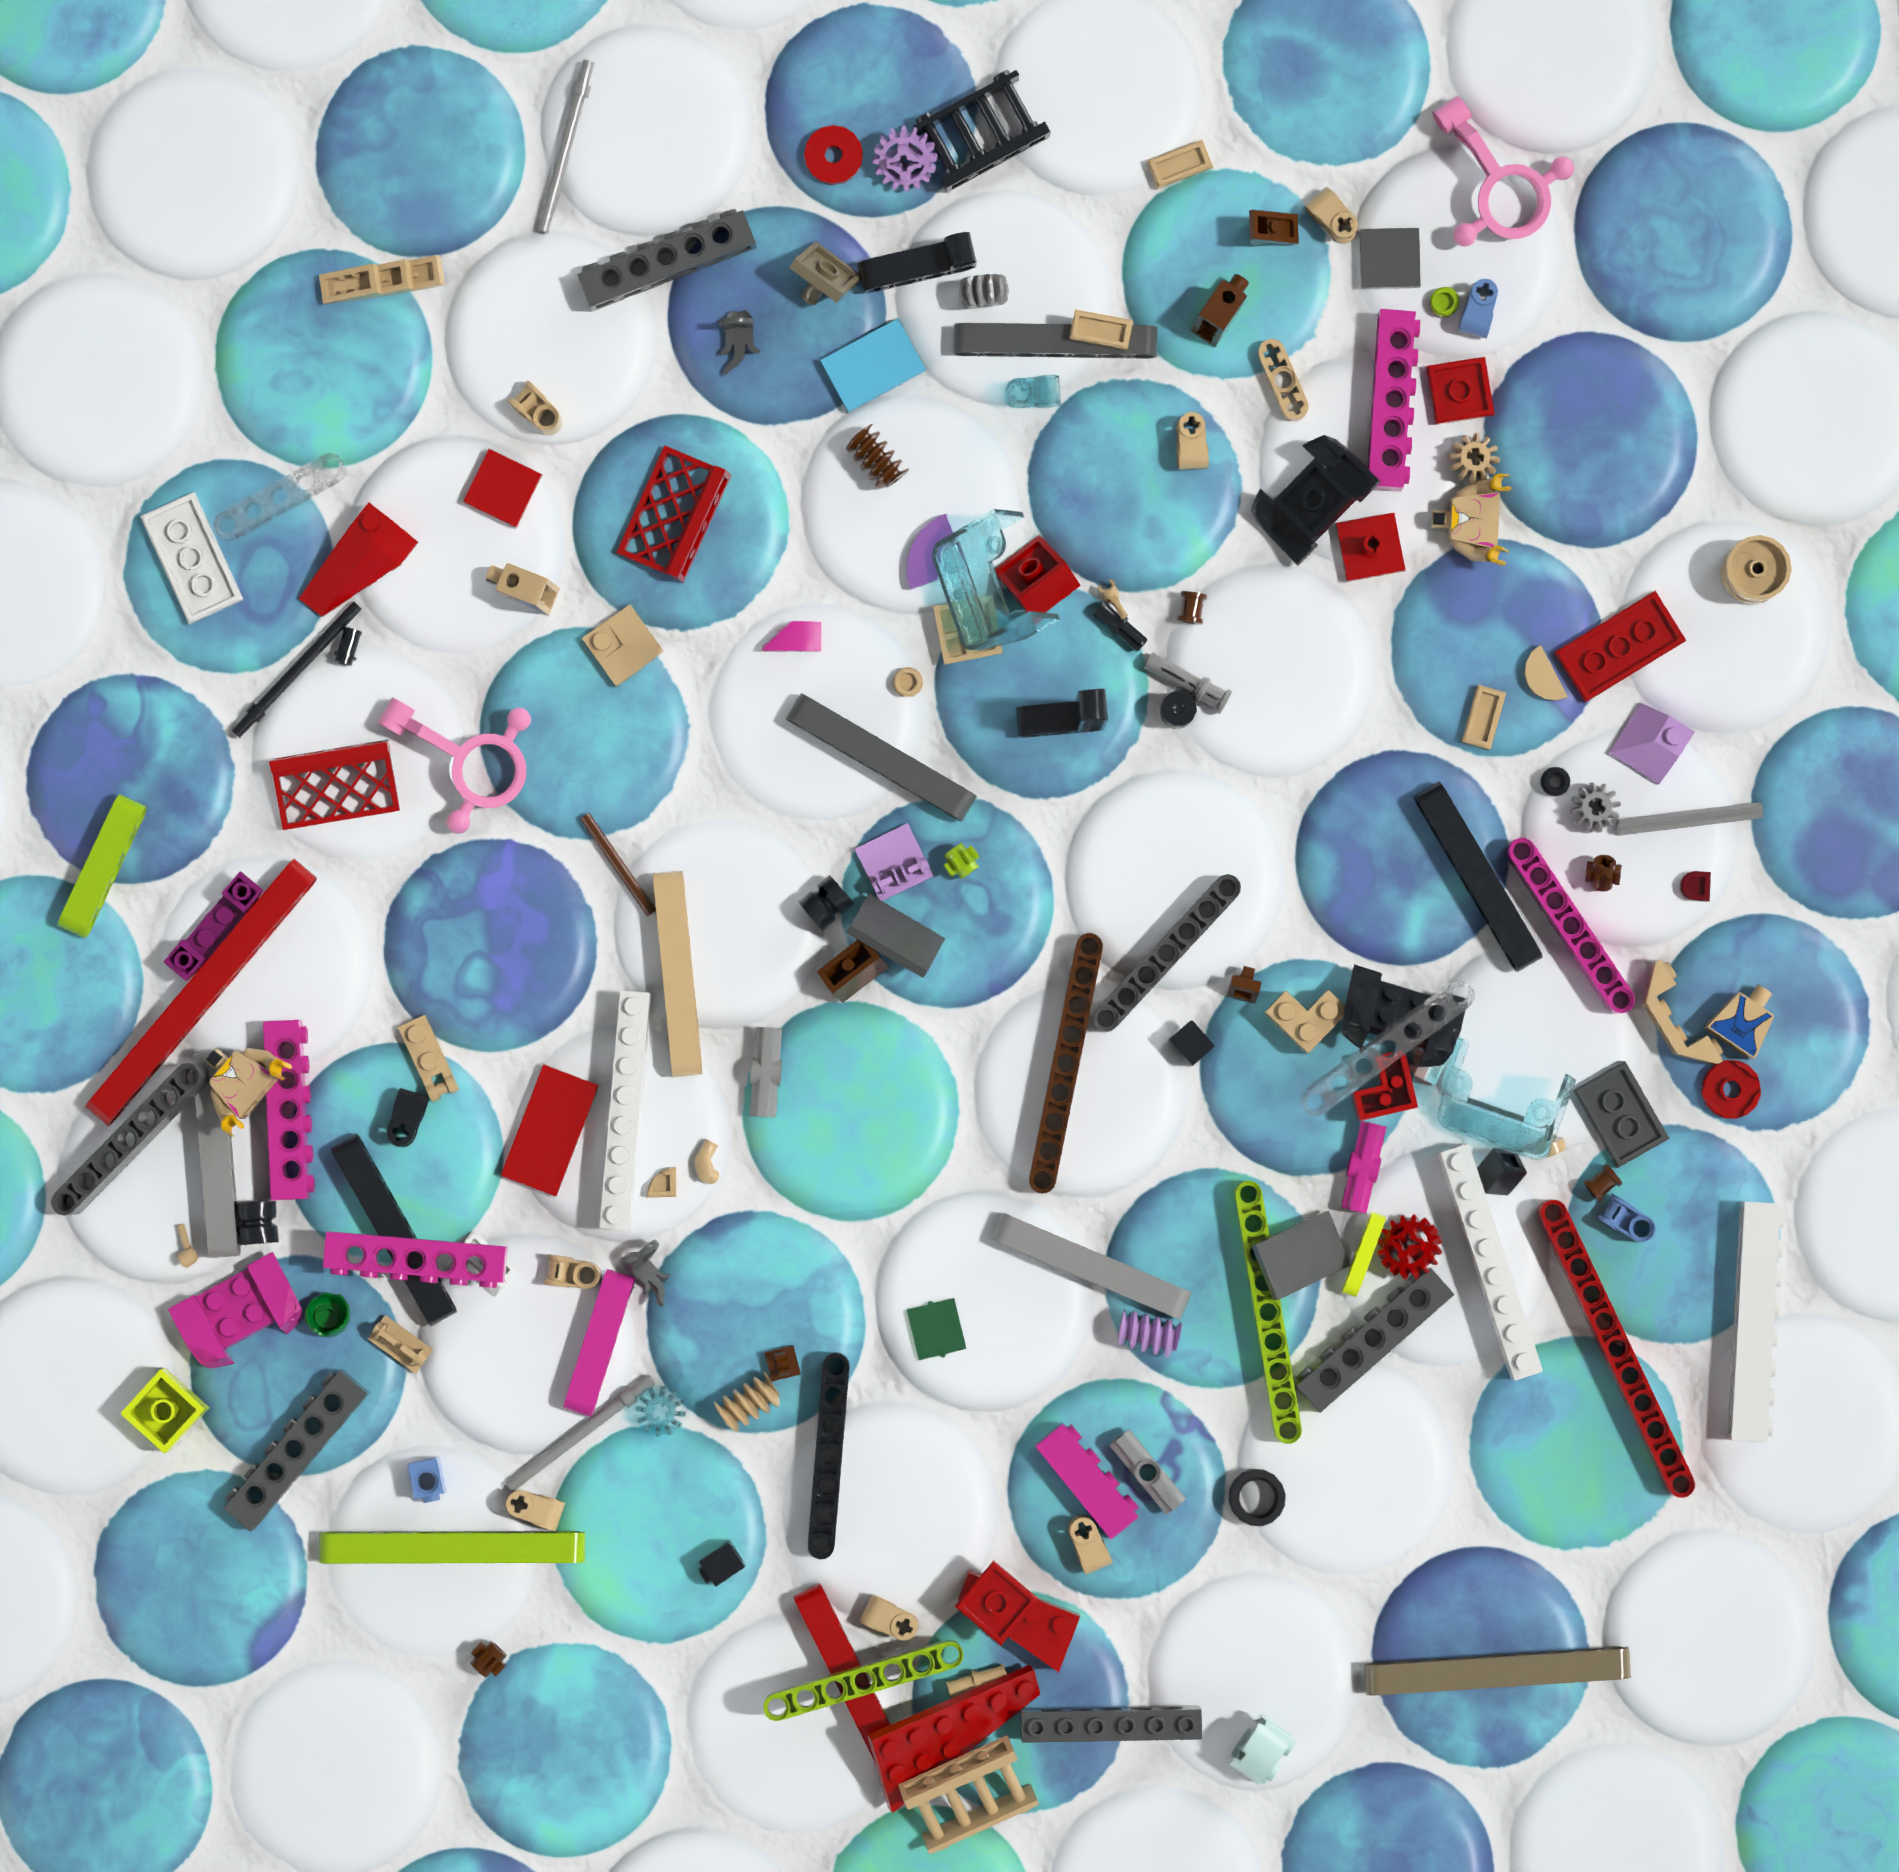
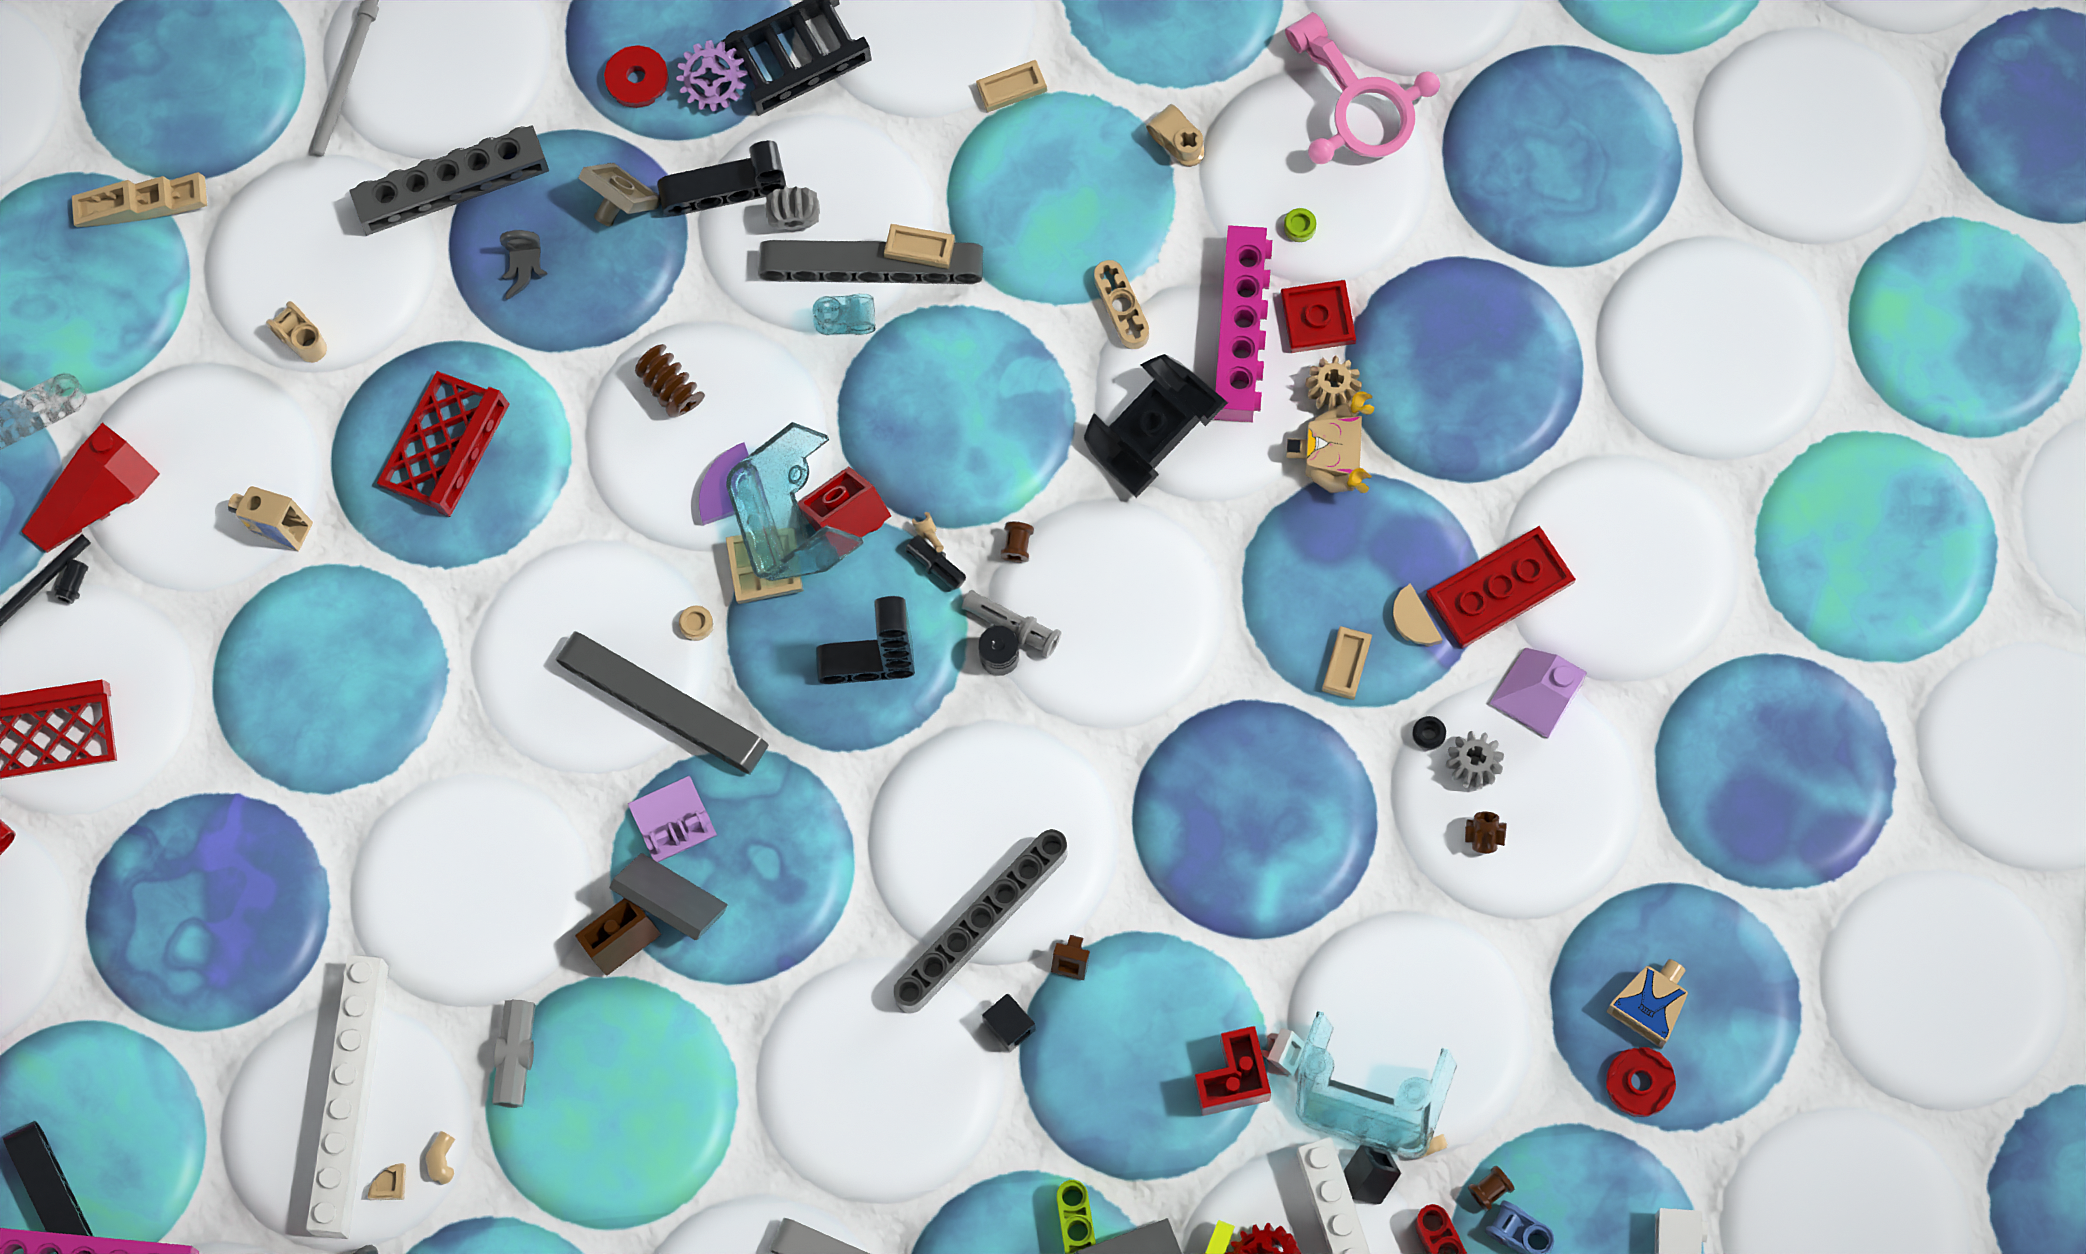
camera: 10 degrees right, 15 degrees down
bright pink piece [377,697,531,834] -> none
black piece [387,1088,429,1147] -> none
tan plate [398,1015,460,1103] -> none
red tile [463,449,543,528] -> none
red tile [501,1064,600,1197] -> none
reddish brown bar [580,813,656,917] -> none
tan plate [582,604,664,687] -> none
tan beam [653,870,703,1077] -> none
dark pink slope [762,621,821,652] -> none
black wheel [798,875,854,931] -> none
medium azure tile [820,318,926,413] -> none
lime gear [943,843,980,880] -> none
reddish brown beam [1029,933,1103,1193] -> none
tan piece [1176,412,1209,470] -> none
reddish brown torso [1191,274,1249,347] -> none
reddish brown slope [1249,209,1299,246] -> none
tan brick [1264,990,1345,1054] -> none
clear beam [1300,980,1475,1116] -> none
red tile [1336,512,1406,582] -> none
dark pink piece [1341,1121,1386,1214] -> none
black piece [1342,964,1467,1067] -> none
dark grey tile [1359,228,1421,289] -> none
black beam [1413,781,1543,973] -> none
medium blue piece [1458,279,1498,339] -> none
dark pink beam [1506,838,1635,1014] -> none
dark grey tile [1573,1061,1670,1168] -> none
light grey axle [1616,802,1763,836] -> none
tan slope [1642,959,1723,1065] -> none
dark red tile [1679,871,1711,902] -> none
tan wheel [1720,535,1792,605] -> none

